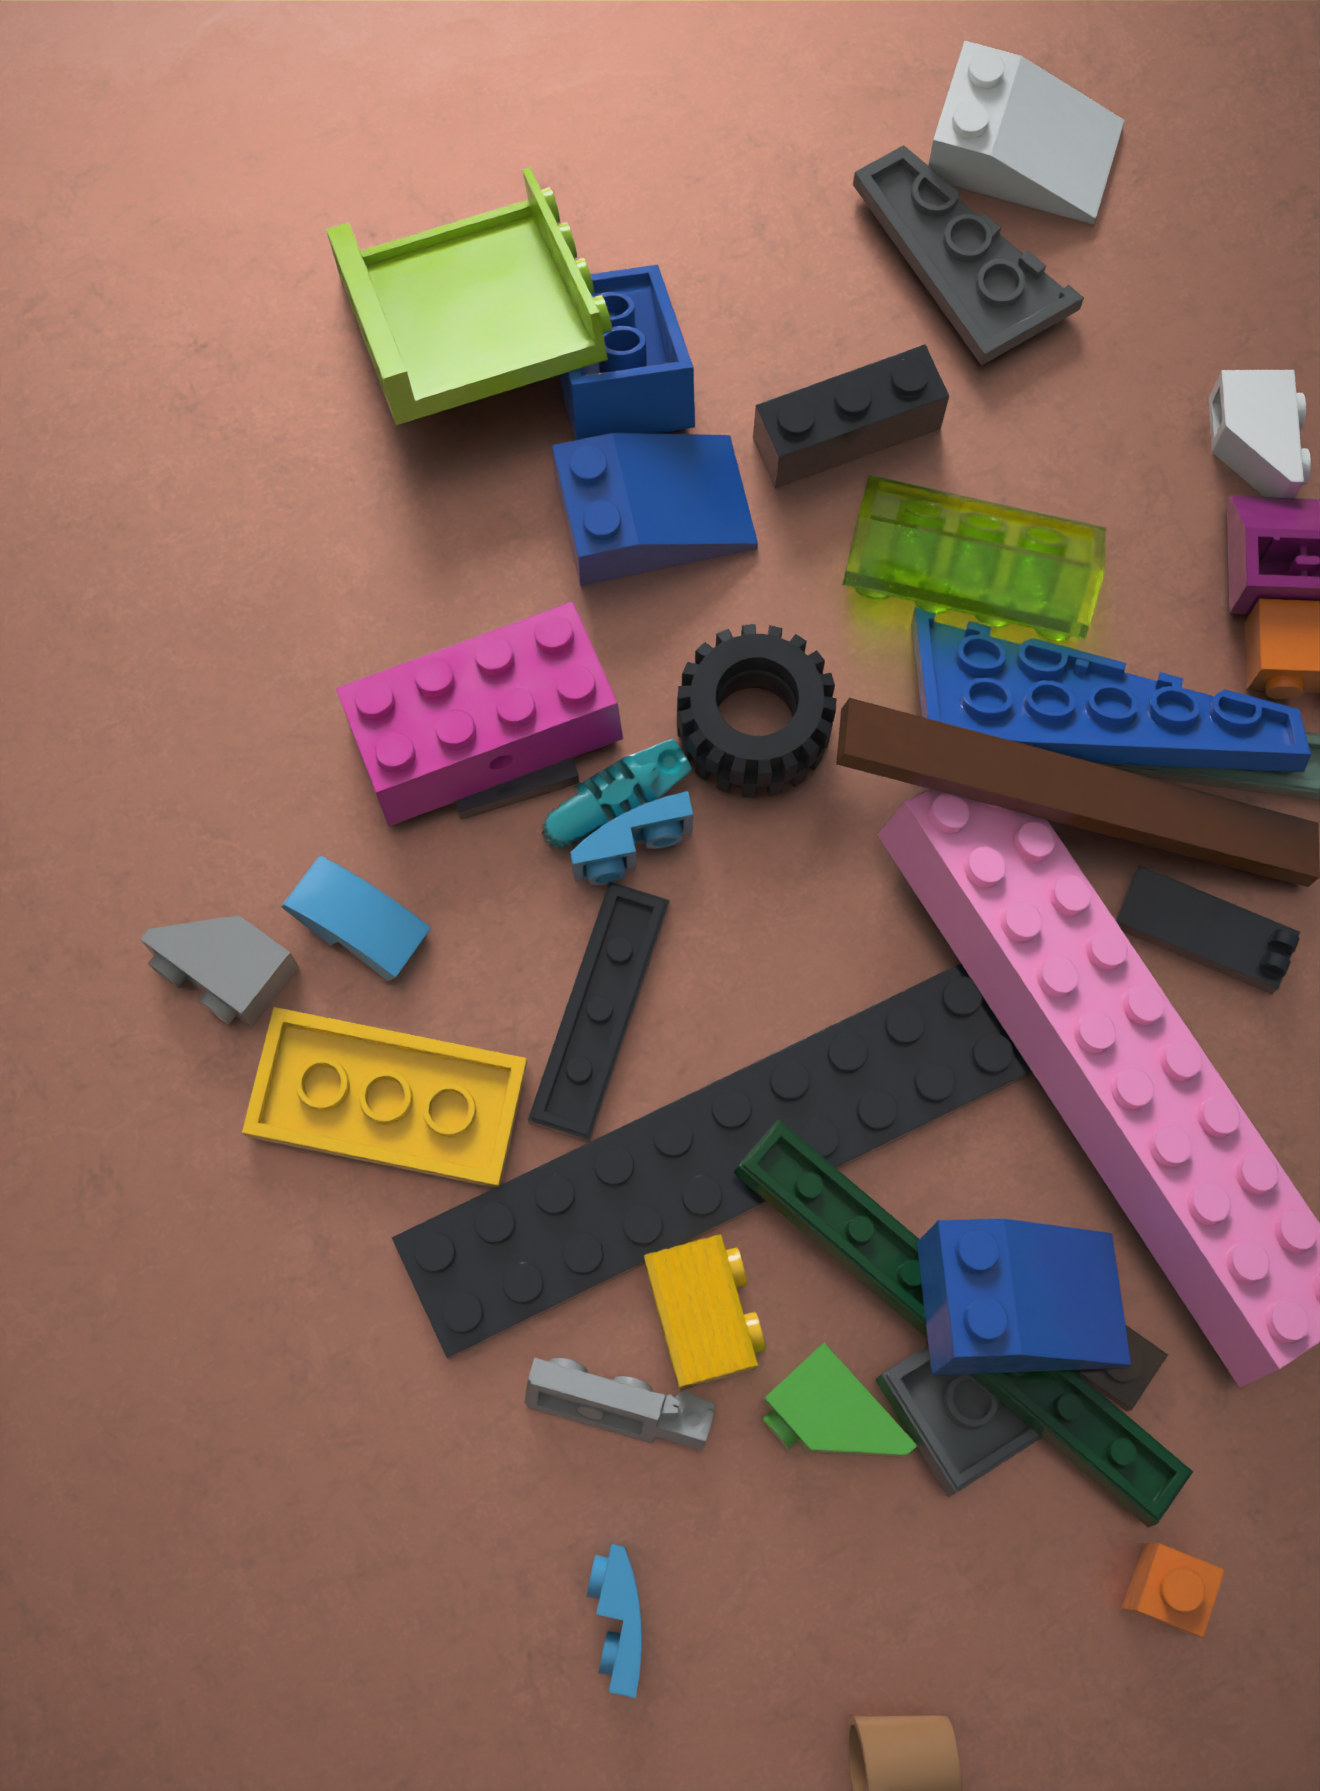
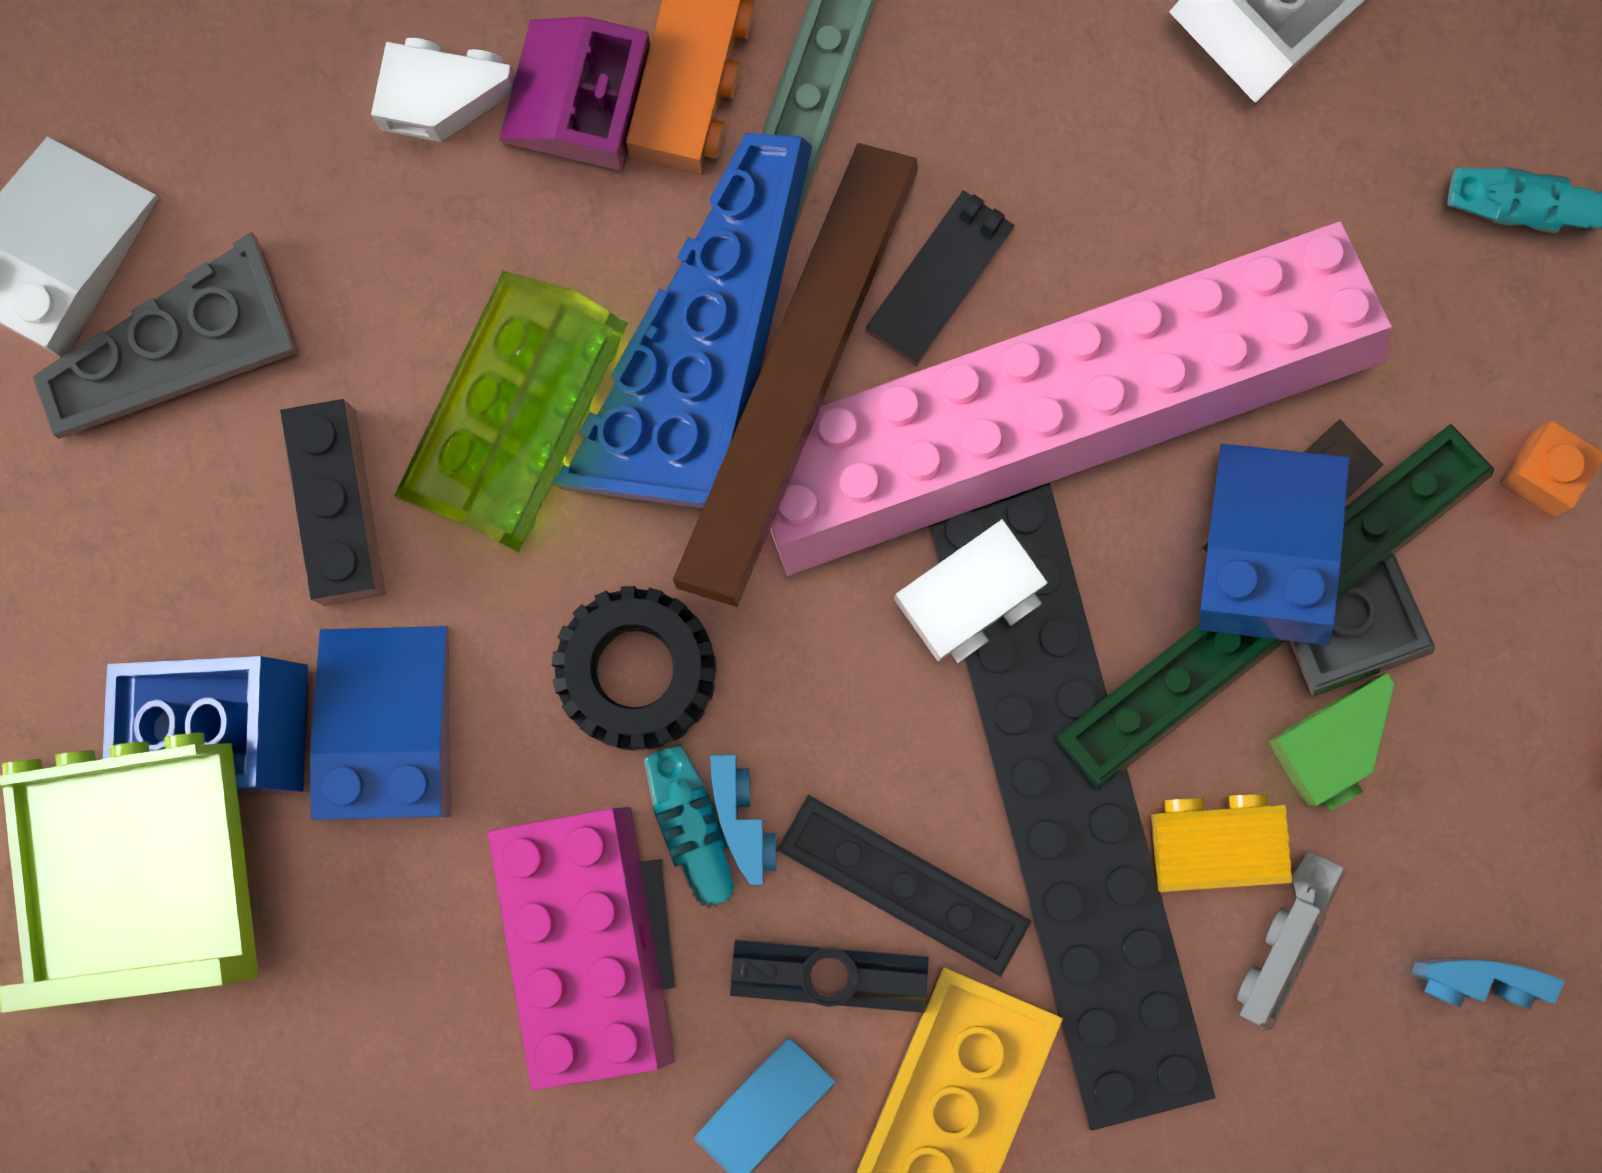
camera: 75 degrees left, 10 degrees up
none -> black piece [730,939,929,1013]
none -> white brick [894,519,1048,663]

